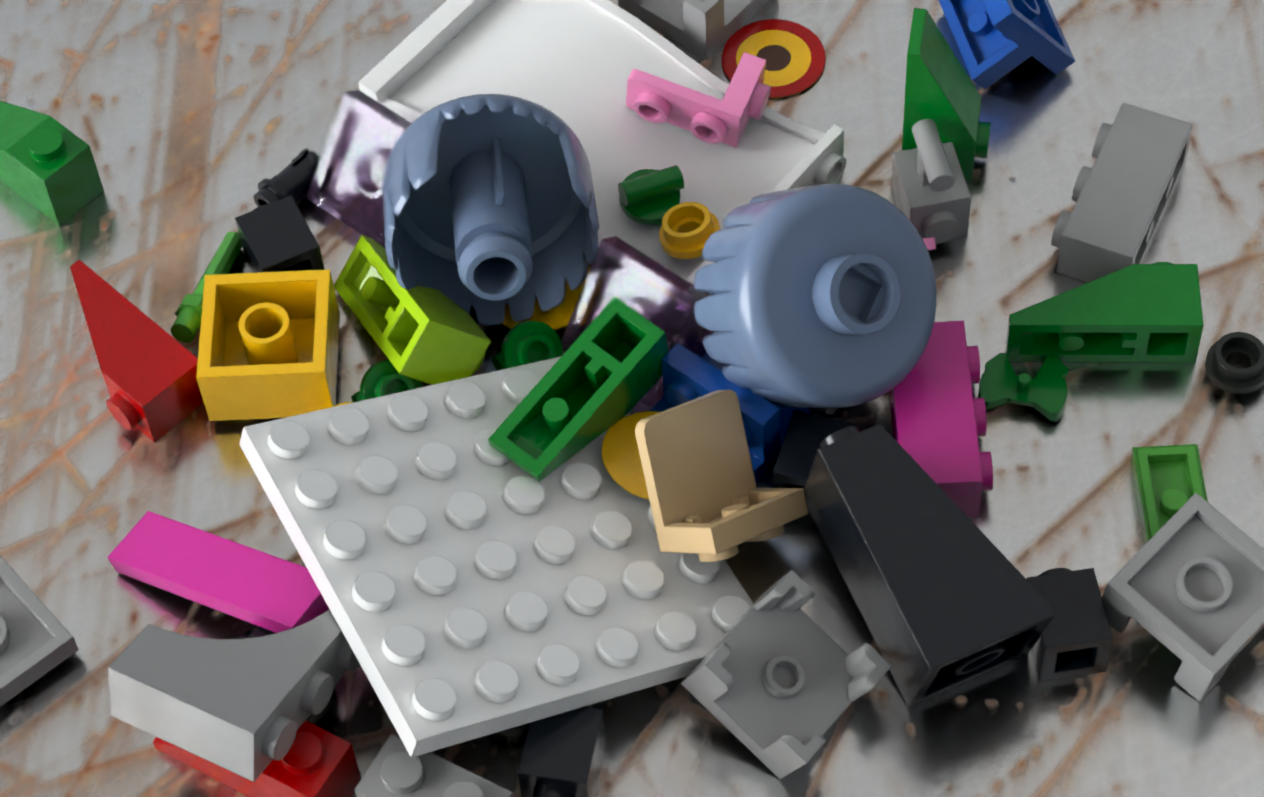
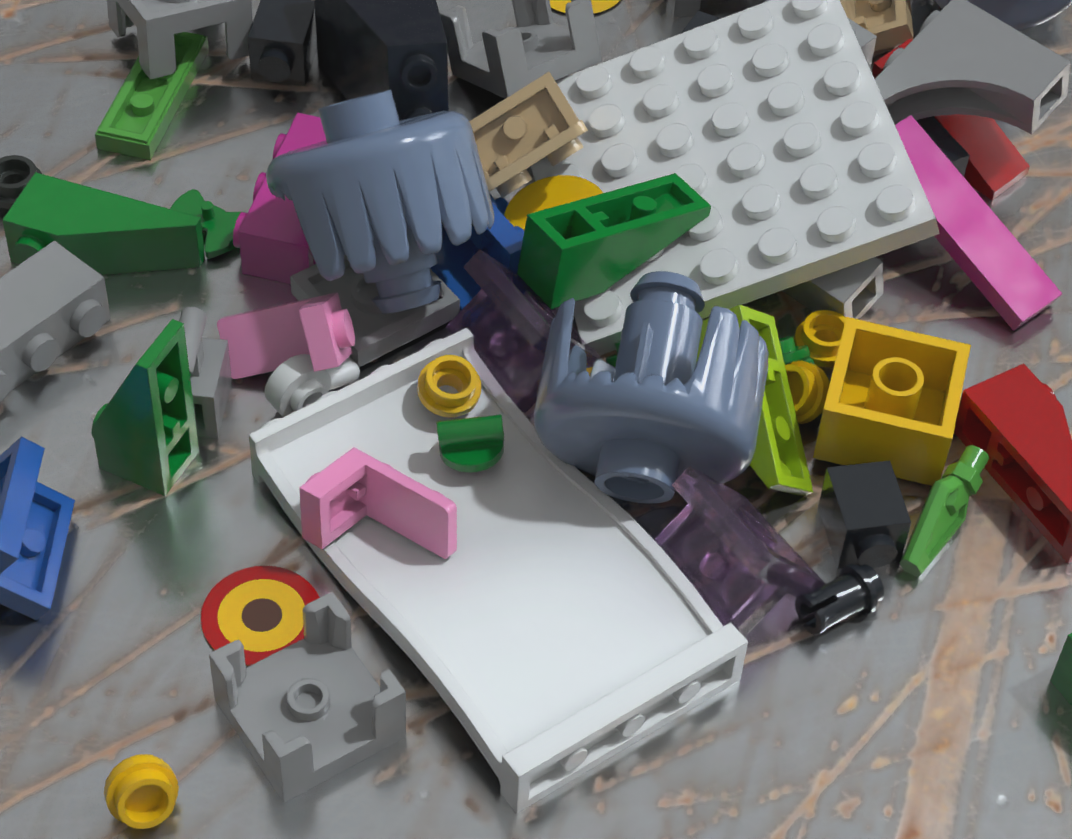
camera: 170 degrees left, 5 degrees down
none -> yellow plate [785,361,830,424]

